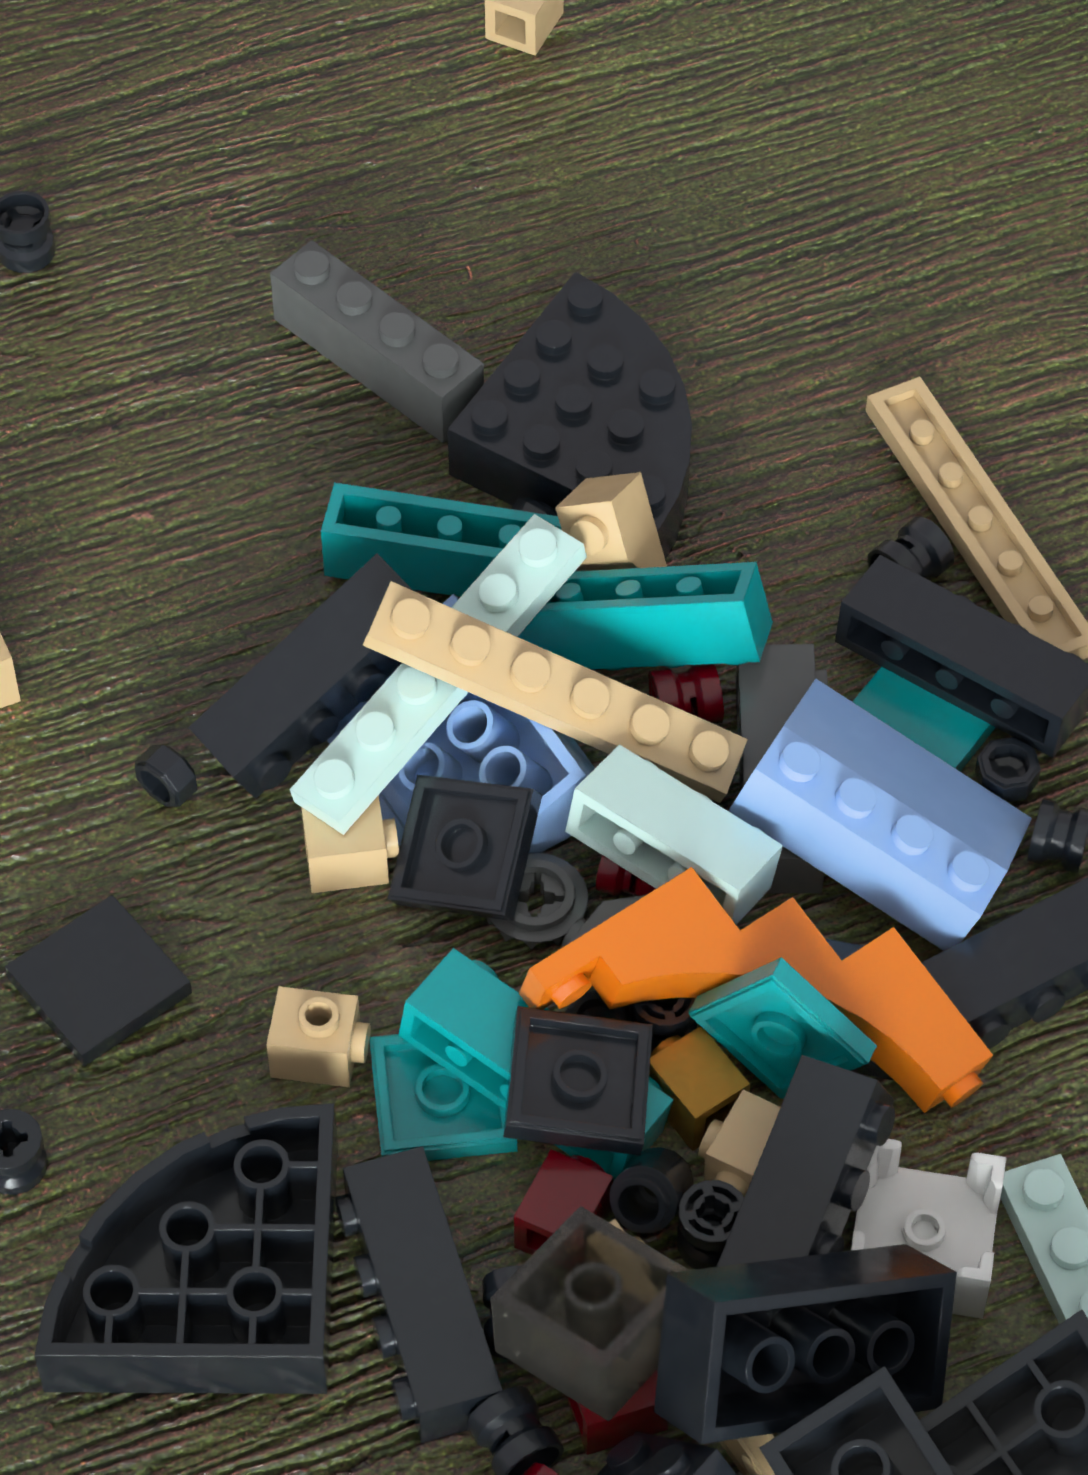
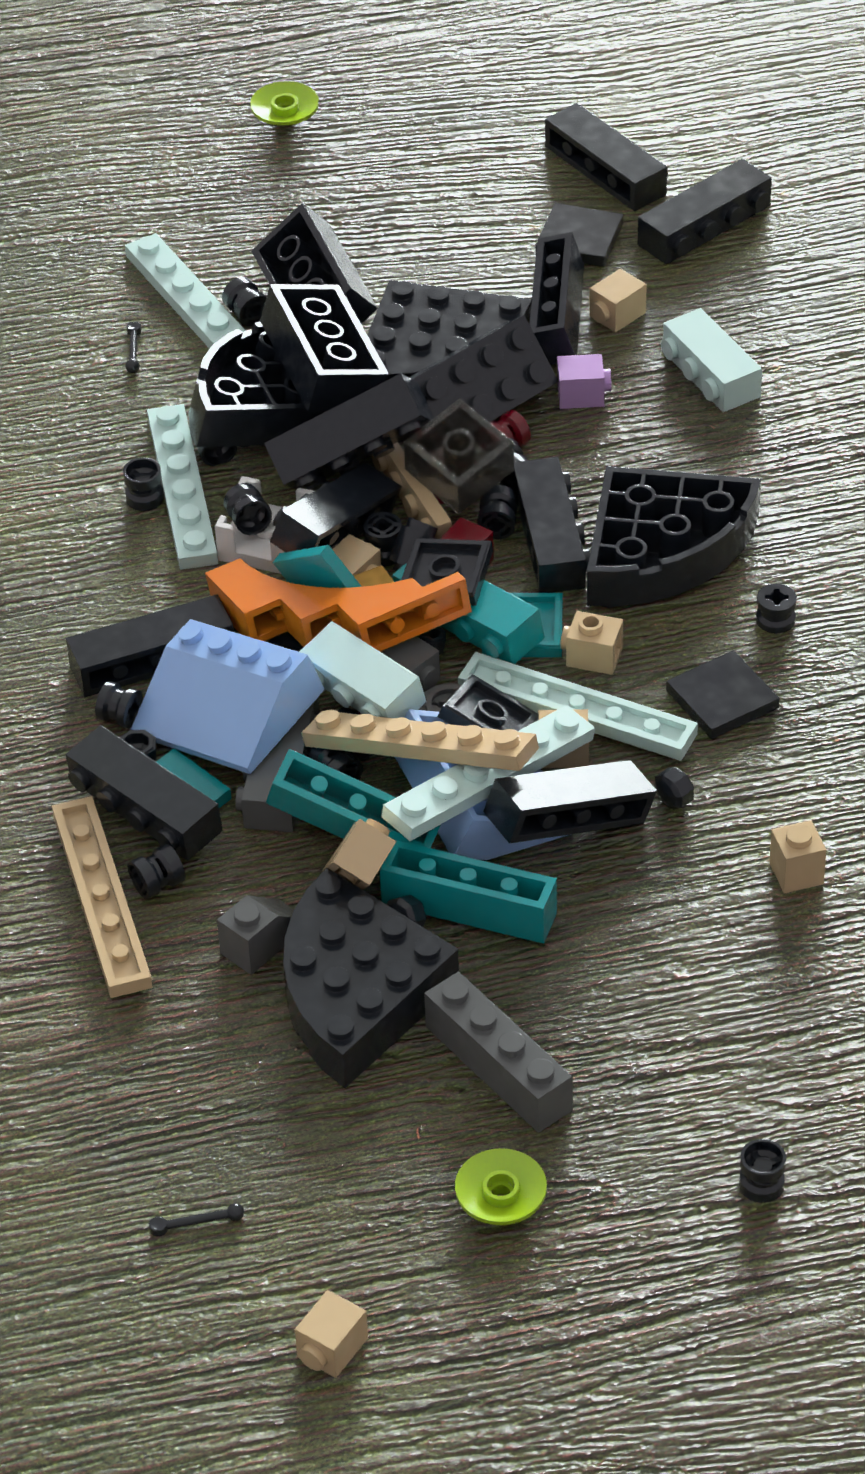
camera: 170 degrees left, 10 degrees down
none -> black hinge [149,1203,244,1237]
none -> dark grey slope [217,895,294,975]
none -> black wheel [223,483,272,535]
none -> lime dish [455,1148,547,1225]
none -> light aqua plate [458,652,698,761]

